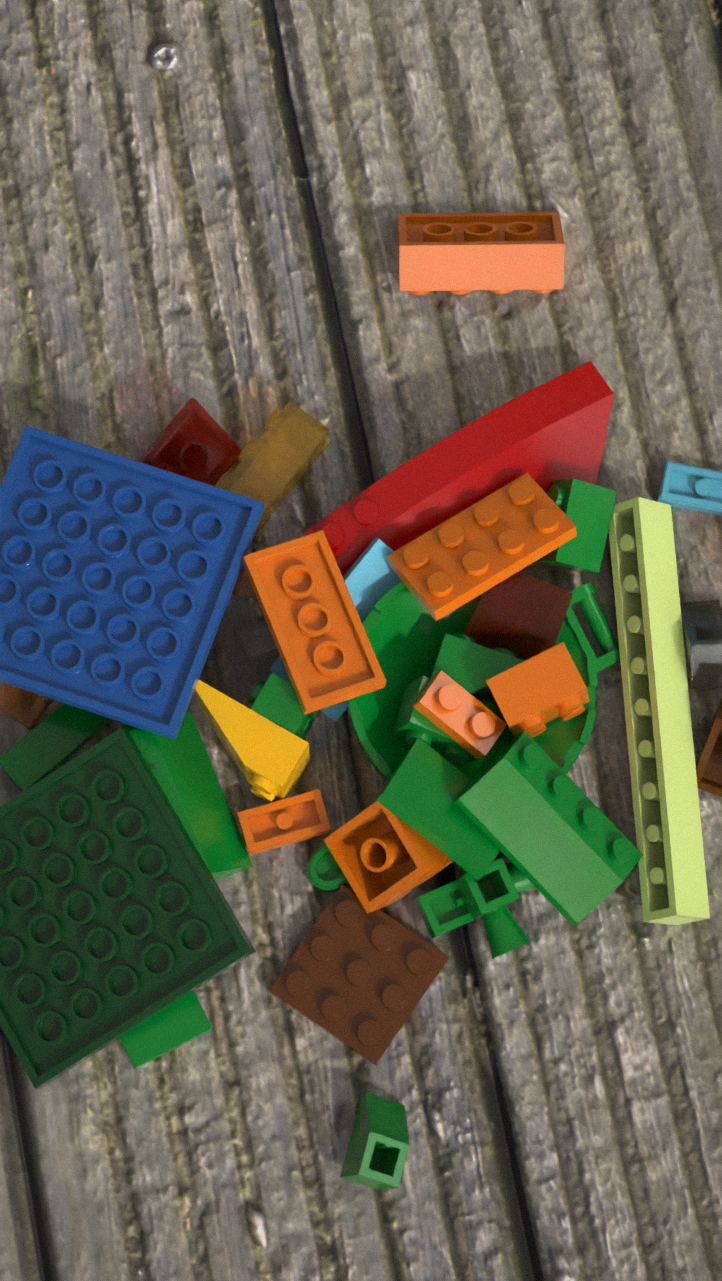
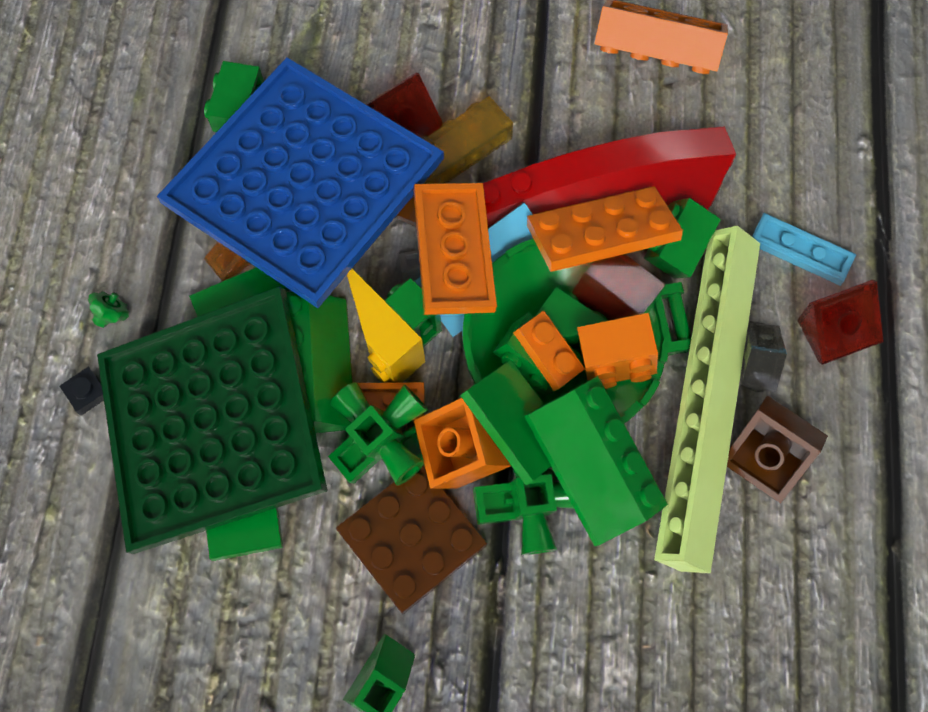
camera: 20 degrees right, 5 degrees down
none -> green brick [328,382,428,486]

